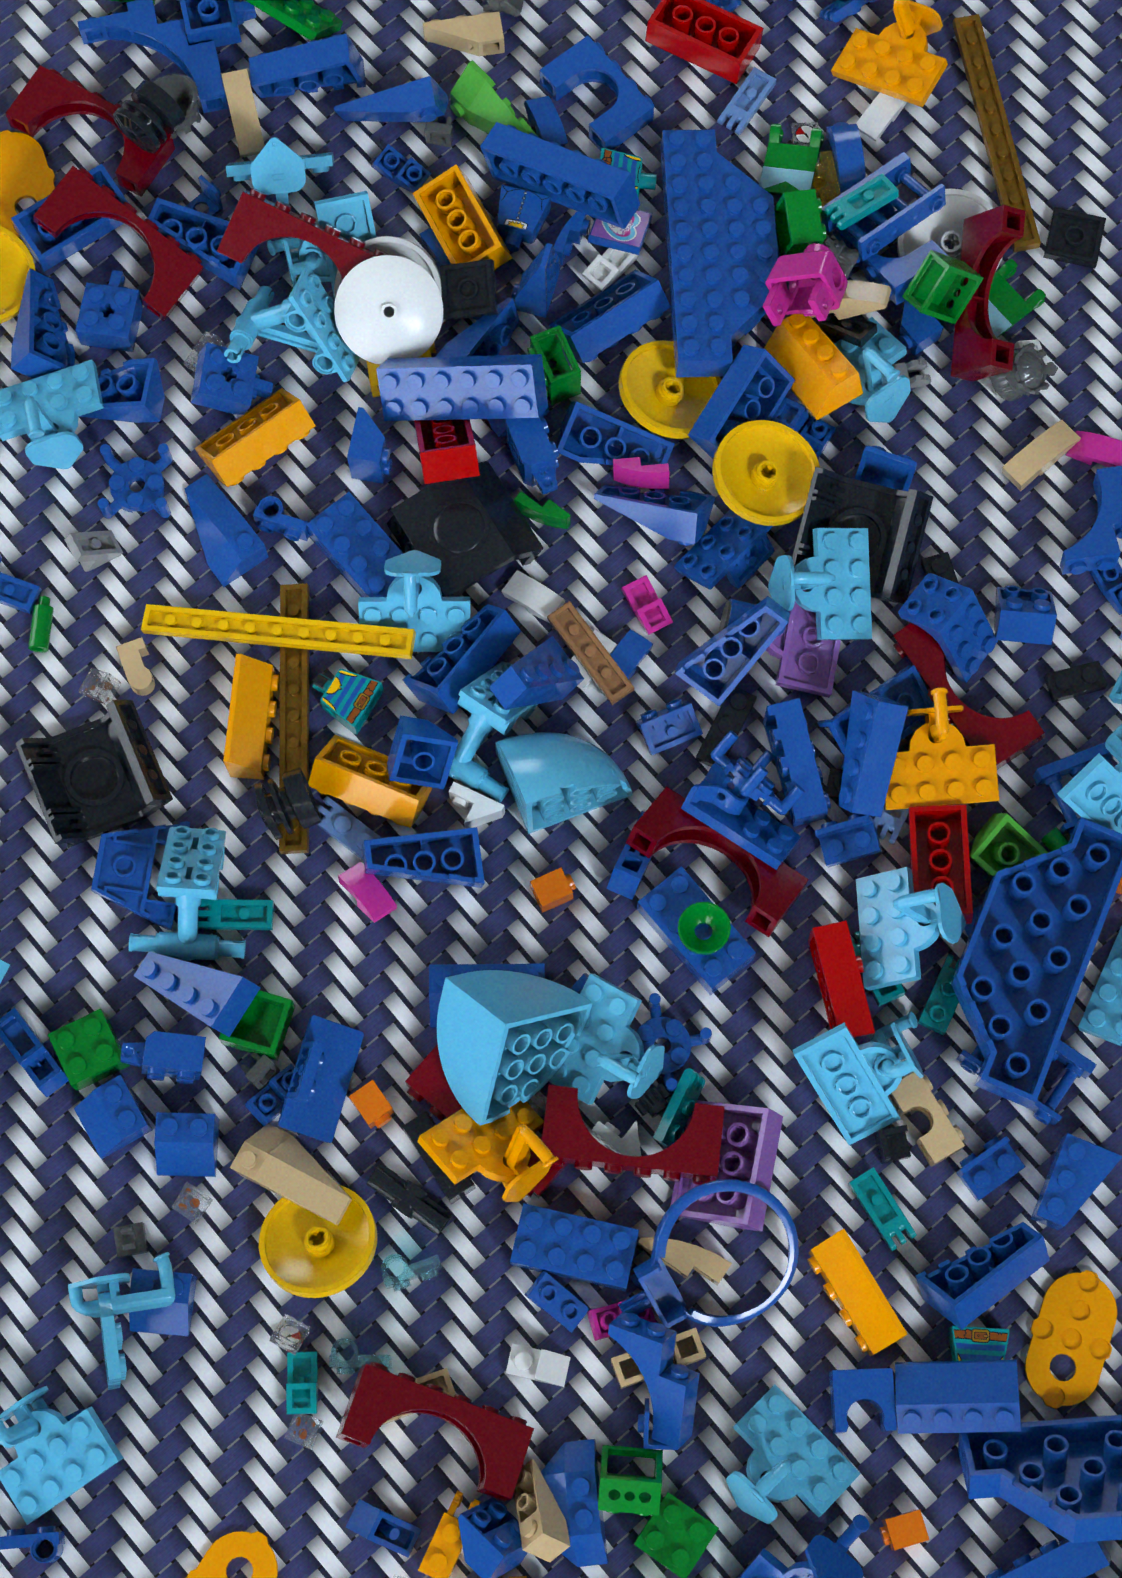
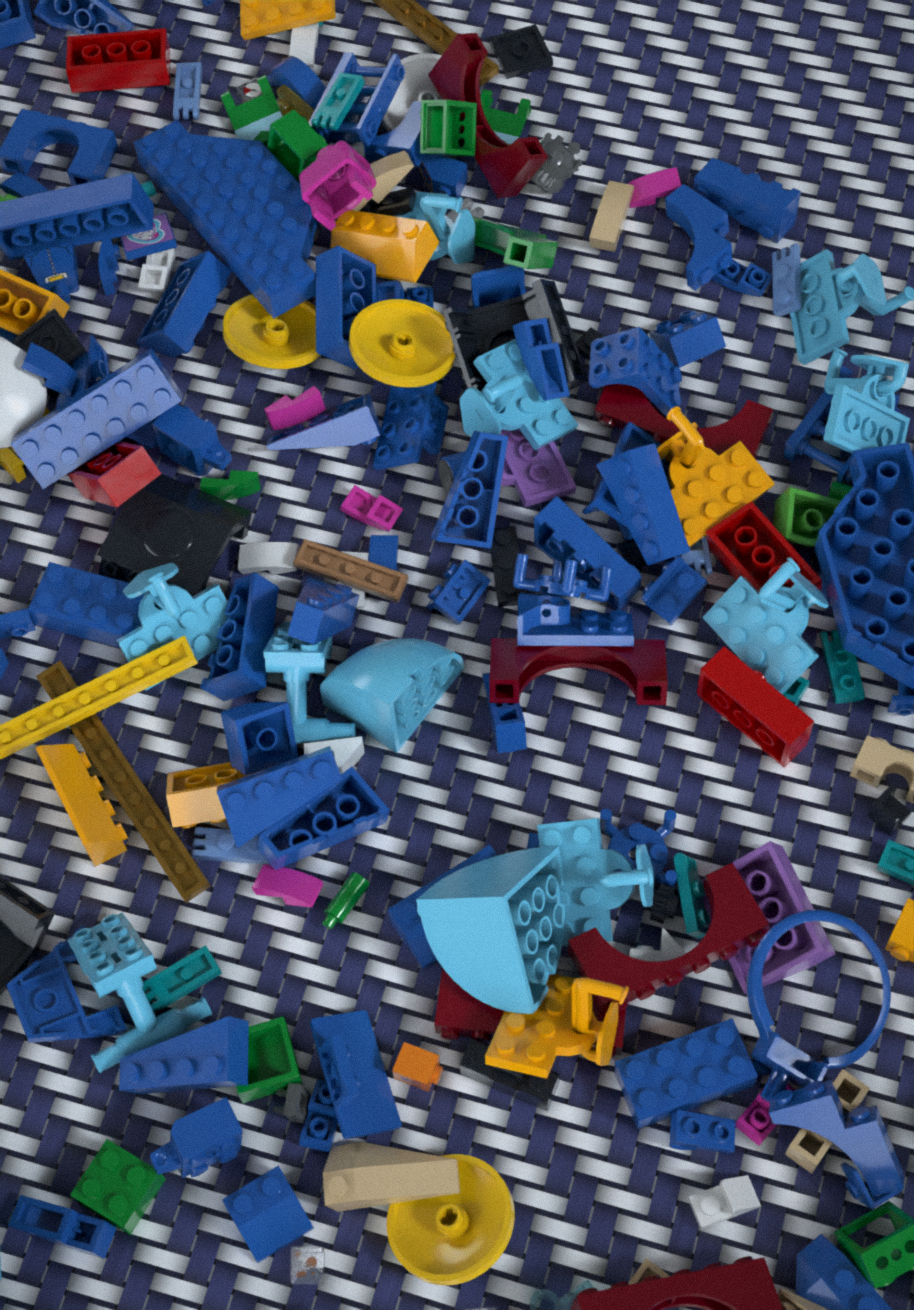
camera: 30 degrees left, 10 degrees down
blue slope [74,1075,153,1159] -> none
black wheel [254,767,322,840] -> none
torso [312,669,384,735] -> none
blue slope [347,407,392,484] -> none
black piece [366,1164,452,1235] -> none
clear light blue plate [381,1254,443,1292] -> none
blue wedge [512,243,560,318] -> none
green piece [527,325,581,405] -> none
orange brick [530,868,576,913] -> none
blue wedge [556,401,675,466] -> none
blue brick [637,866,756,995] -> none
tan slope [637,1237,732,1286] -> none
green piece [678,902,731,955] -> none
medium azure plate [793,1012,924,1145] -> none
black plate [1044,660,1107,703] -> none
none -> blue slope [21,343,78,396]
none -> blue wedge [216,746,342,848]
none -> green cylinder [322,872,370,930]
none -> green arch [472,216,558,269]
none -> blue slope [513,318,570,401]

